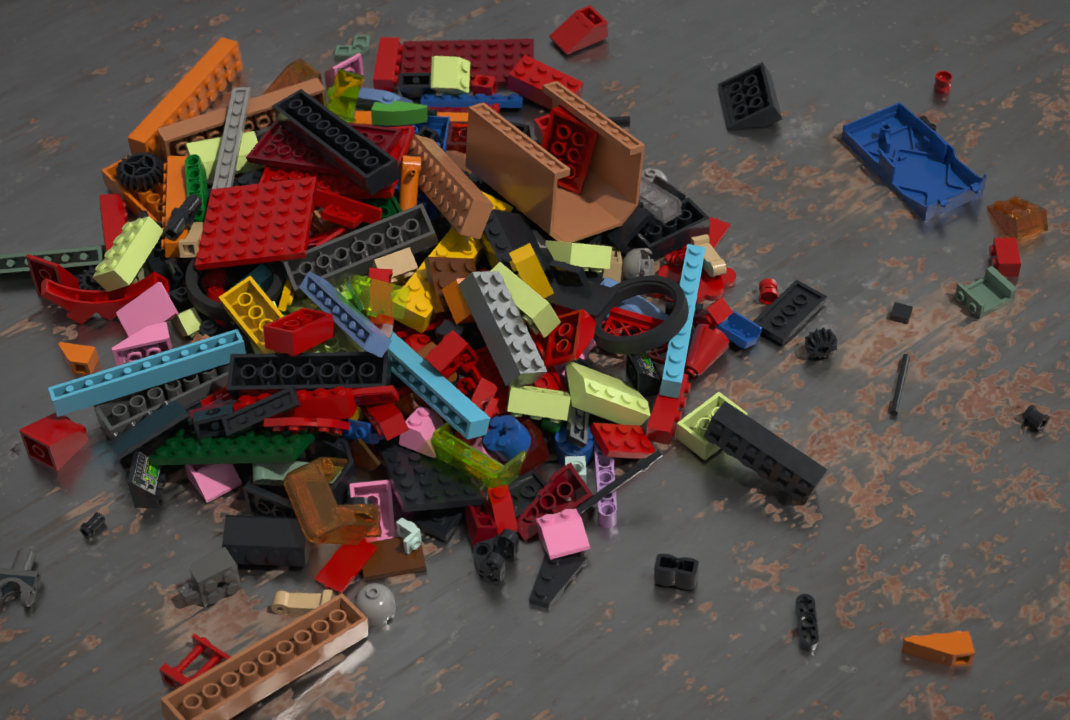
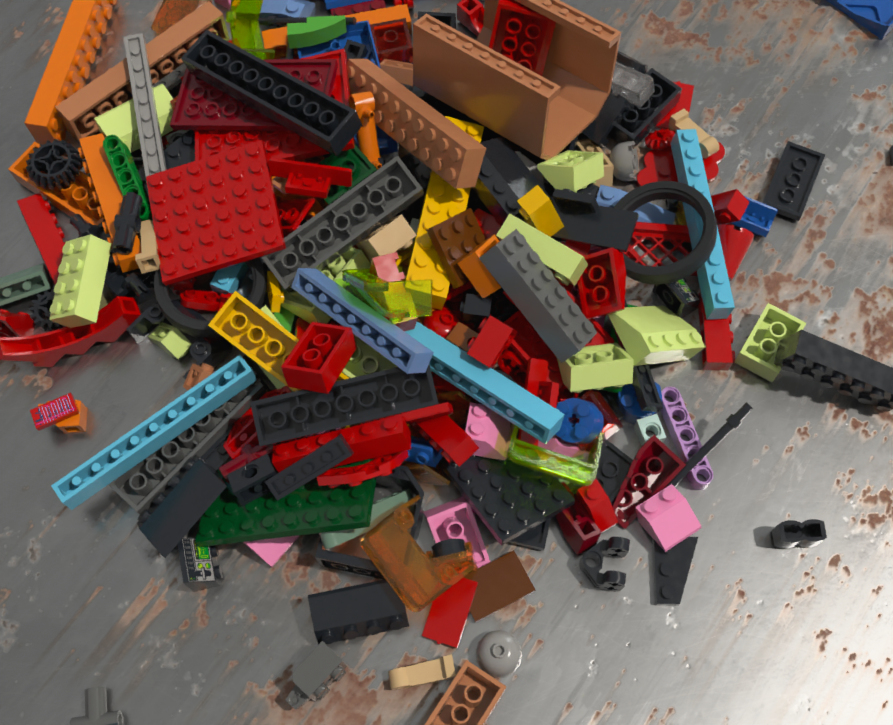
camera: 15 degrees left, 20 degrees up
red slope [19,412,89,472] -> none
black pin [80,512,106,538] -> none
bright pink slope [112,322,173,366] -> none
bright pink tile [116,282,178,337] -> none
light aqua bracket [396,517,422,554] -> none
red plate [590,423,655,459] -> none
red wheel [759,278,778,305] -> none
black gear [805,327,838,360] -> none
none -> red tile [30,392,80,431]

